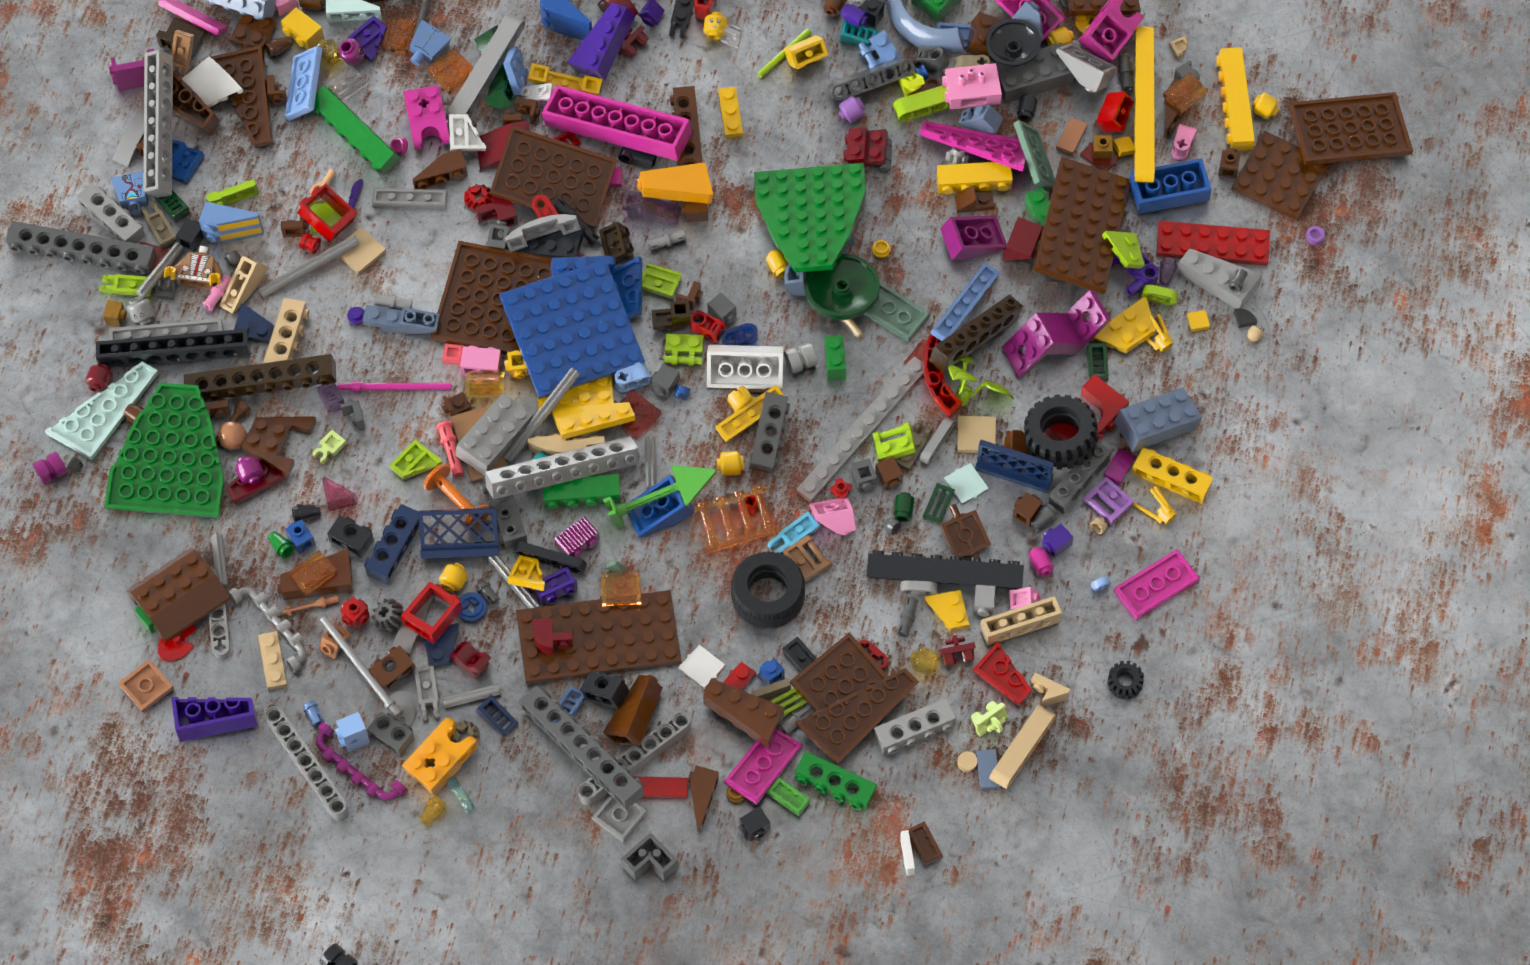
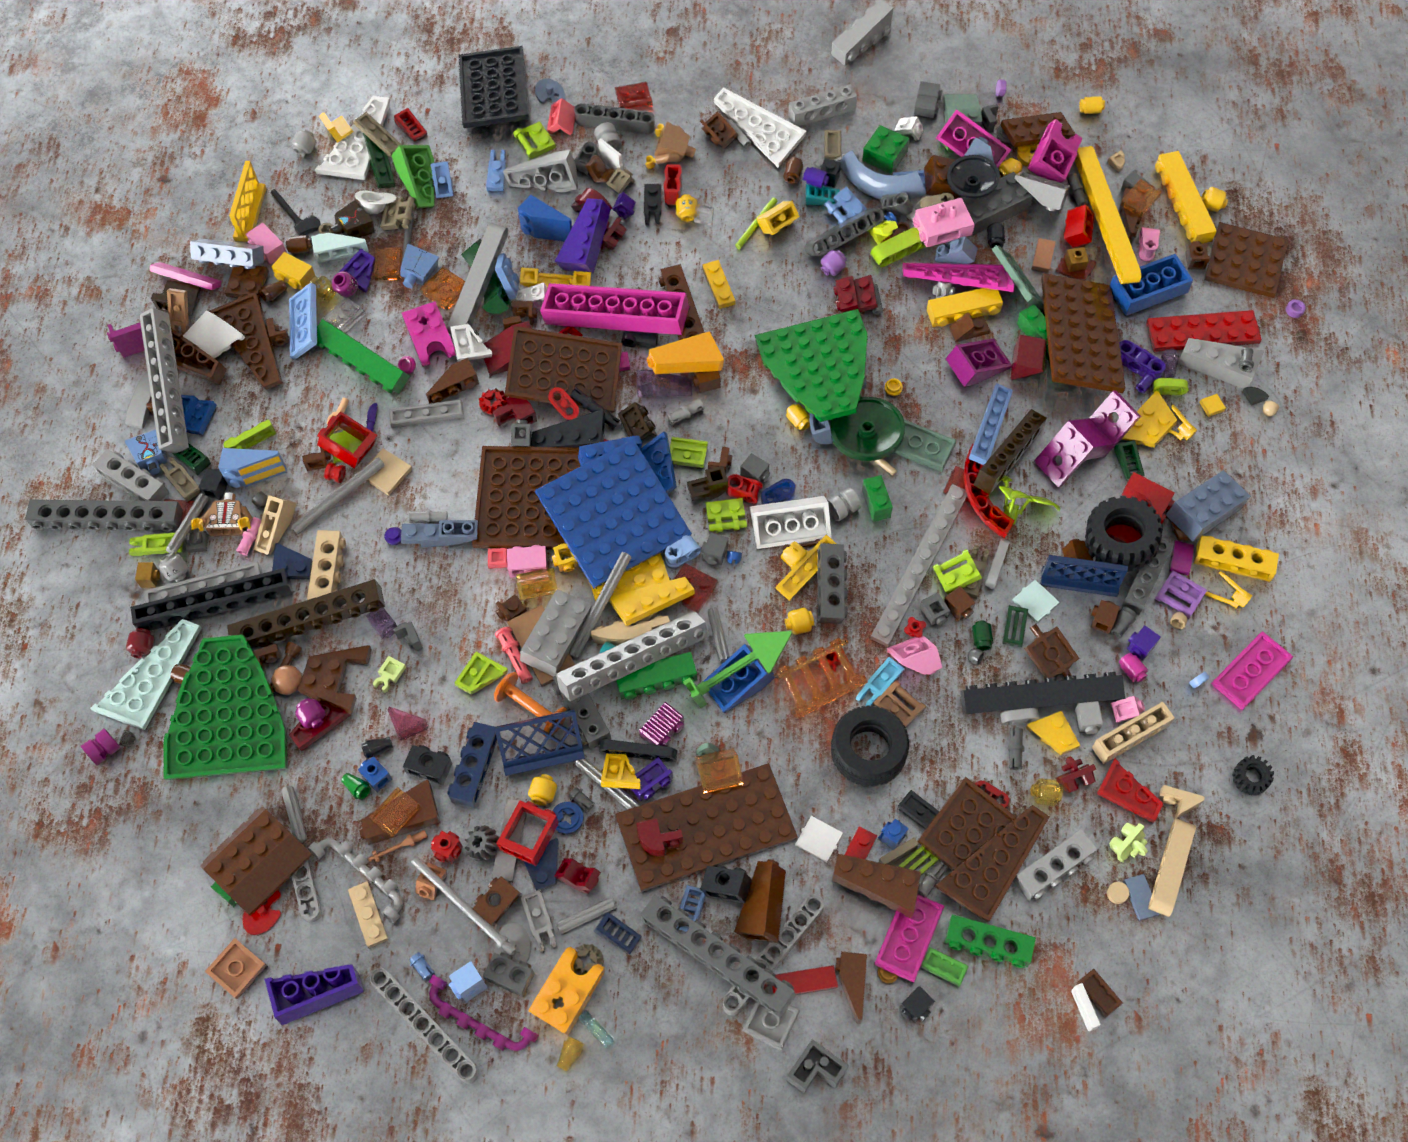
camera: 10 degrees left, 0 degrees up
dark pink bar [337,381,452,392] -> none
light grey slope [505,214,581,252] -> none
tan tile [957,416,996,453] -> none
lime wing [1102,231,1144,269] -> none
yellow tile [1112,136,1135,157] -> none
reddish brown plate [1288,92,1413,165] -> none

